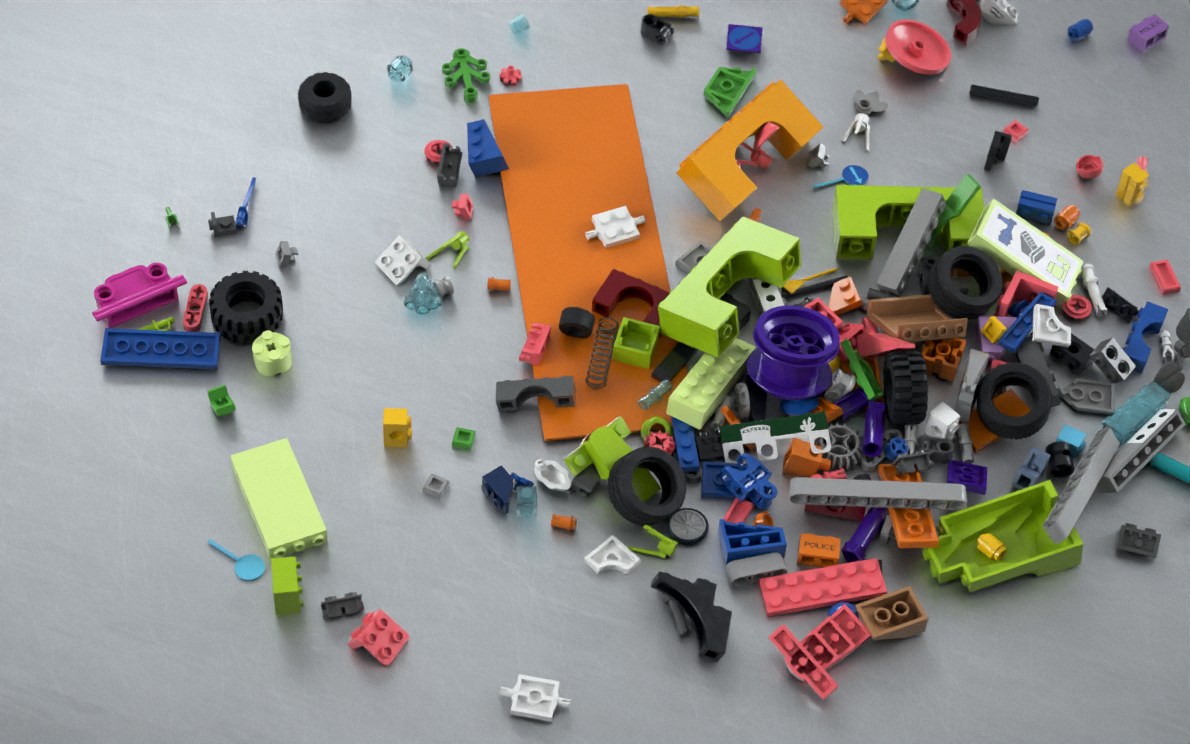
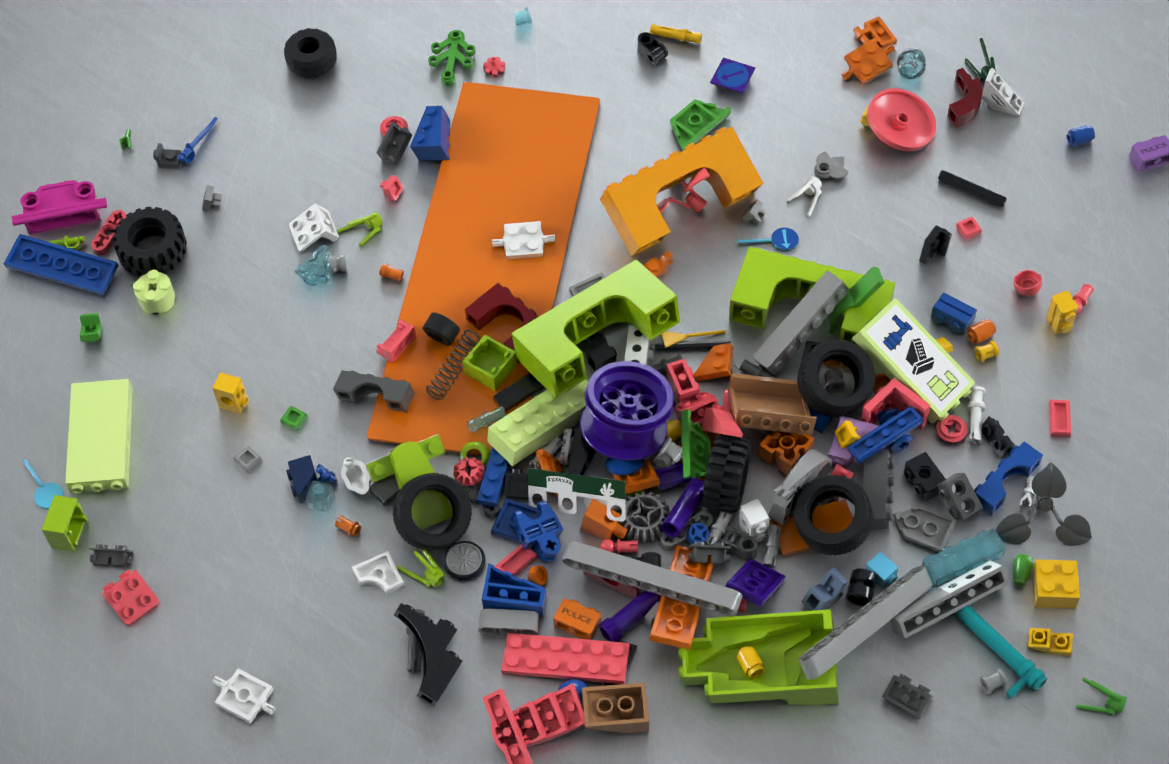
camera: 25 degrees right, 5 degrees up
clear light blue head [387,55,413,82] -> none
white tile [1032,304,1071,347] -> none

